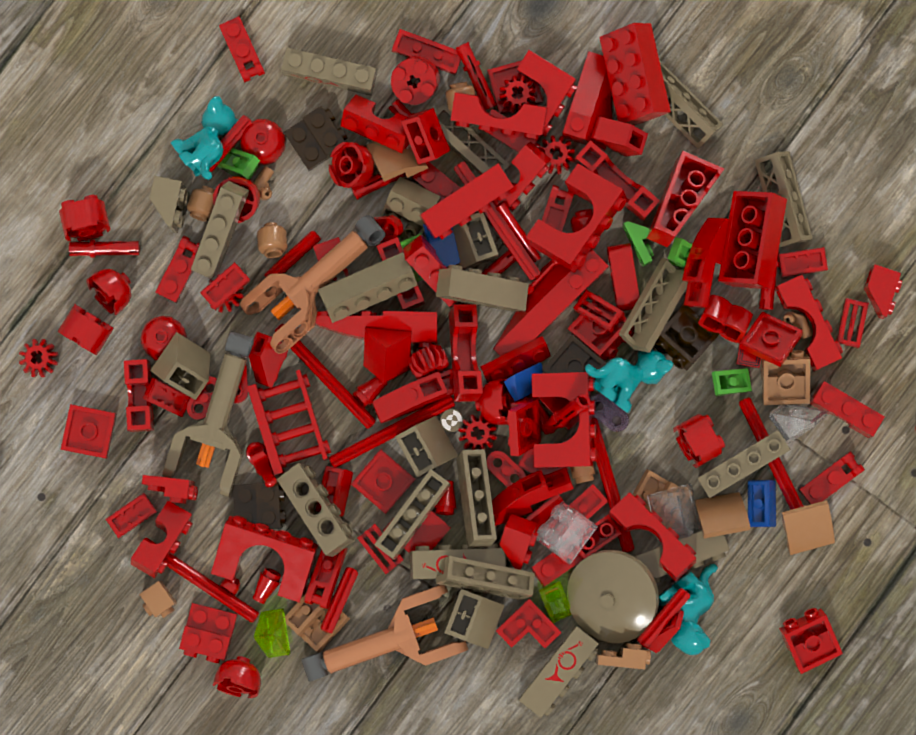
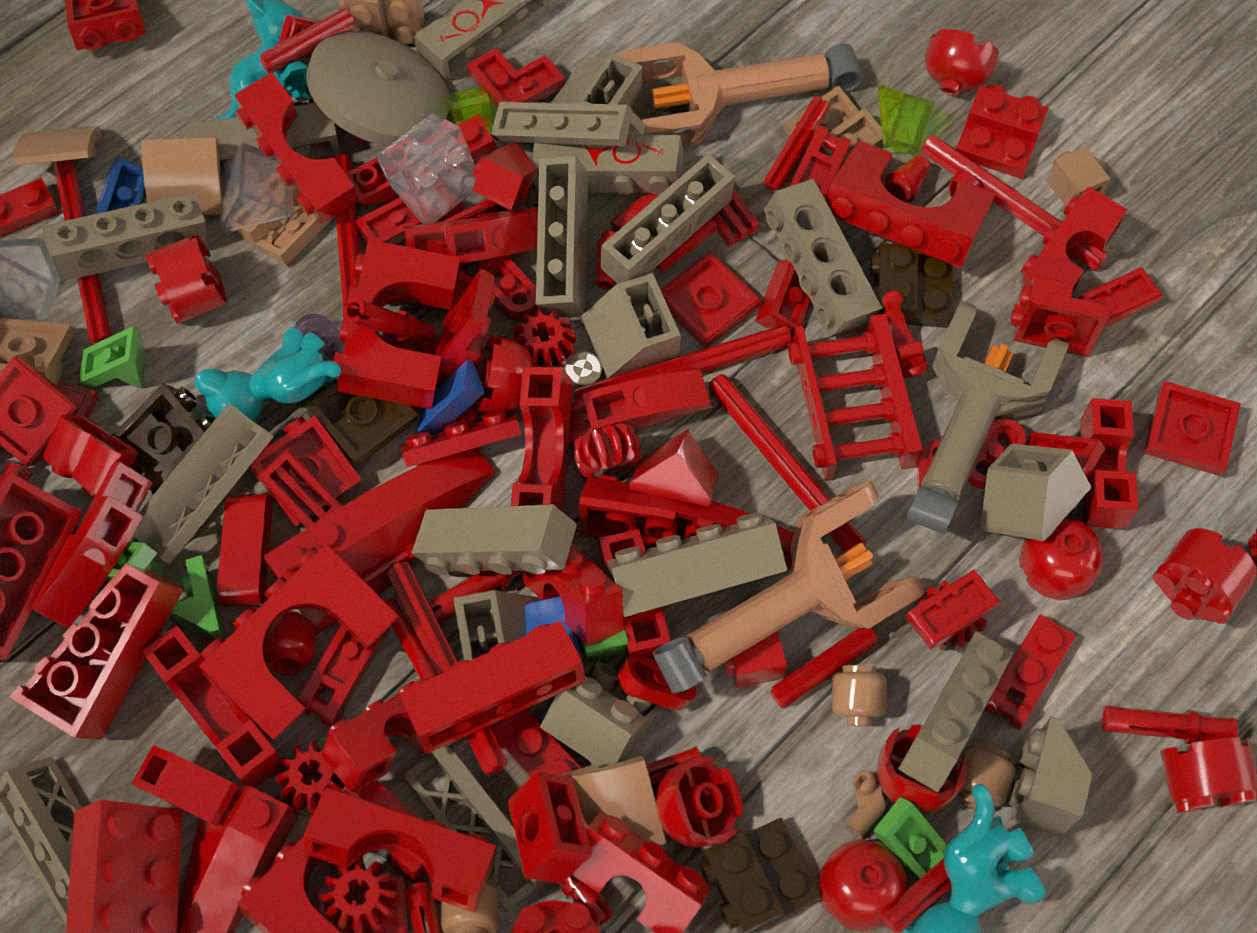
camera: 175 degrees left, 20 degrees down
red cylinder [86,269,131,315] -> none
red slope [249,332,288,388] -> none
red cone [353,377,388,407] -> none

